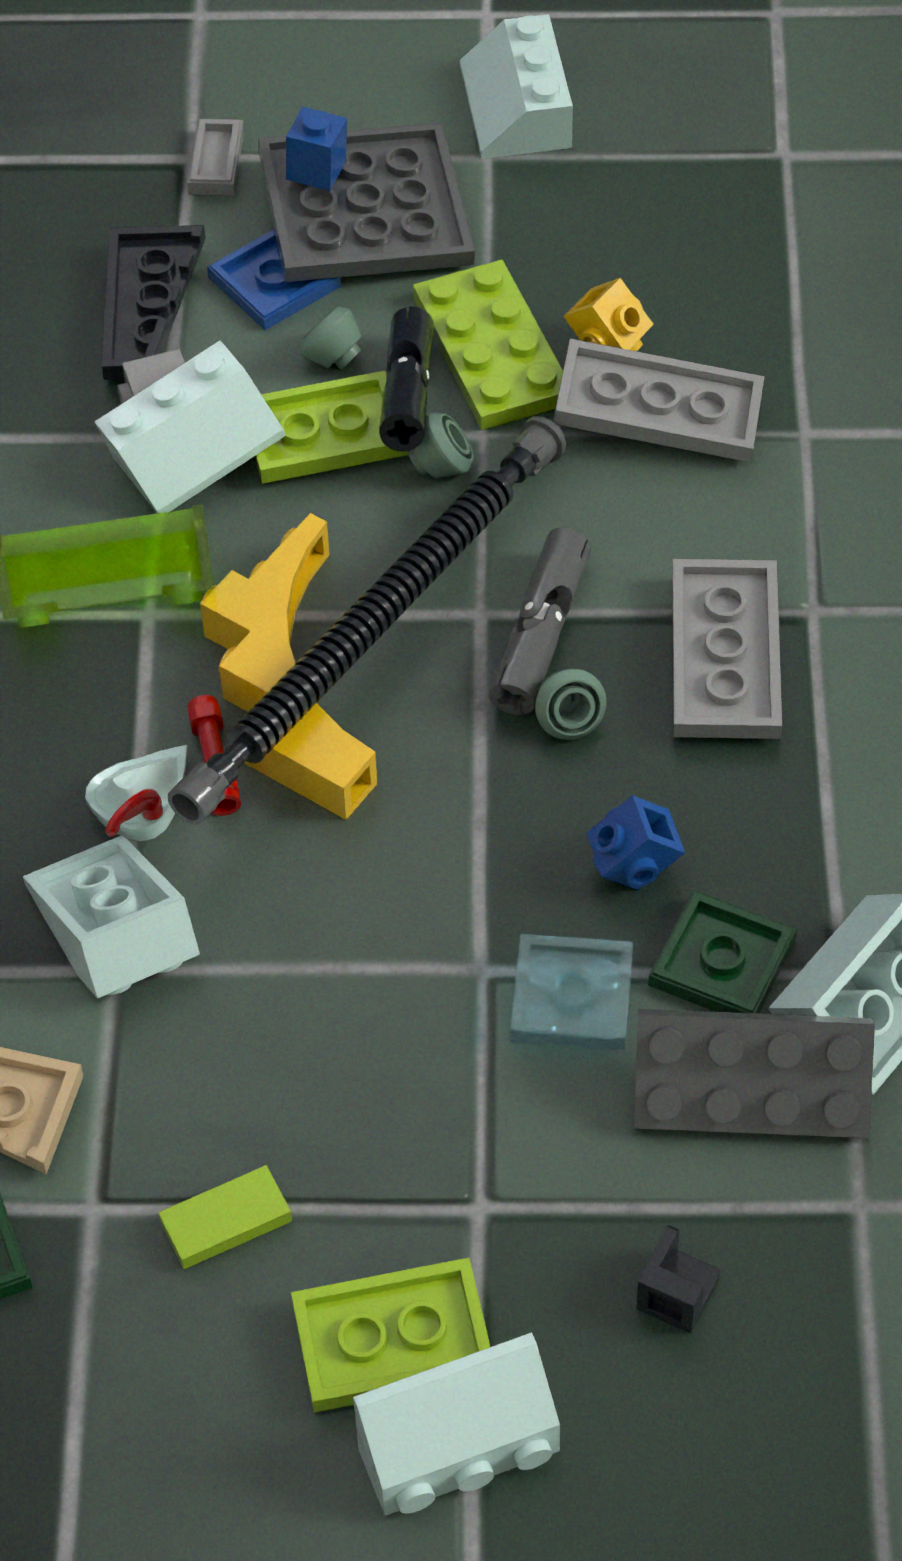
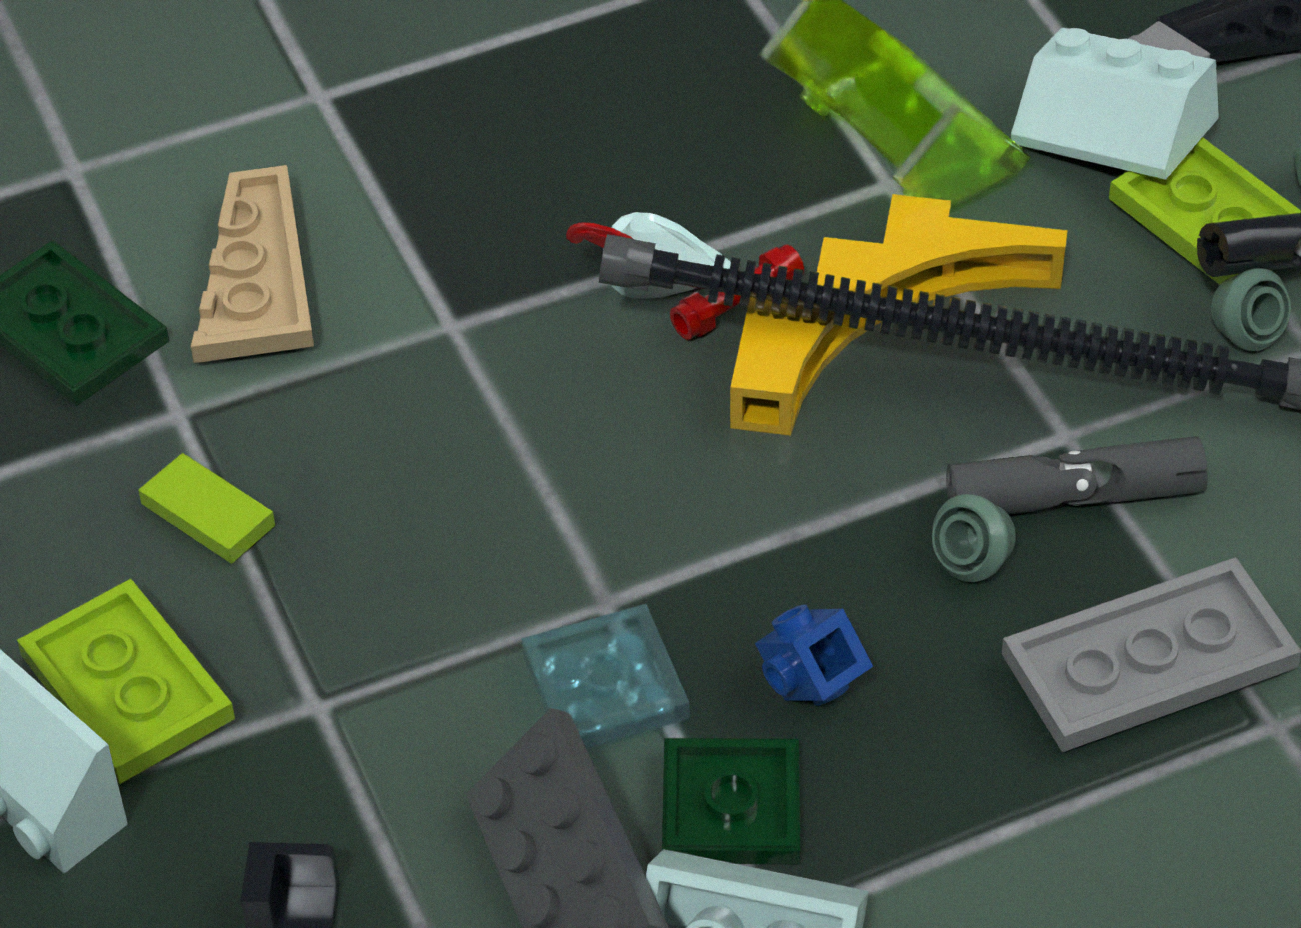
camera: 65 degrees right, 5 degrees down
light aqua slope [23,835,200,999] -> none

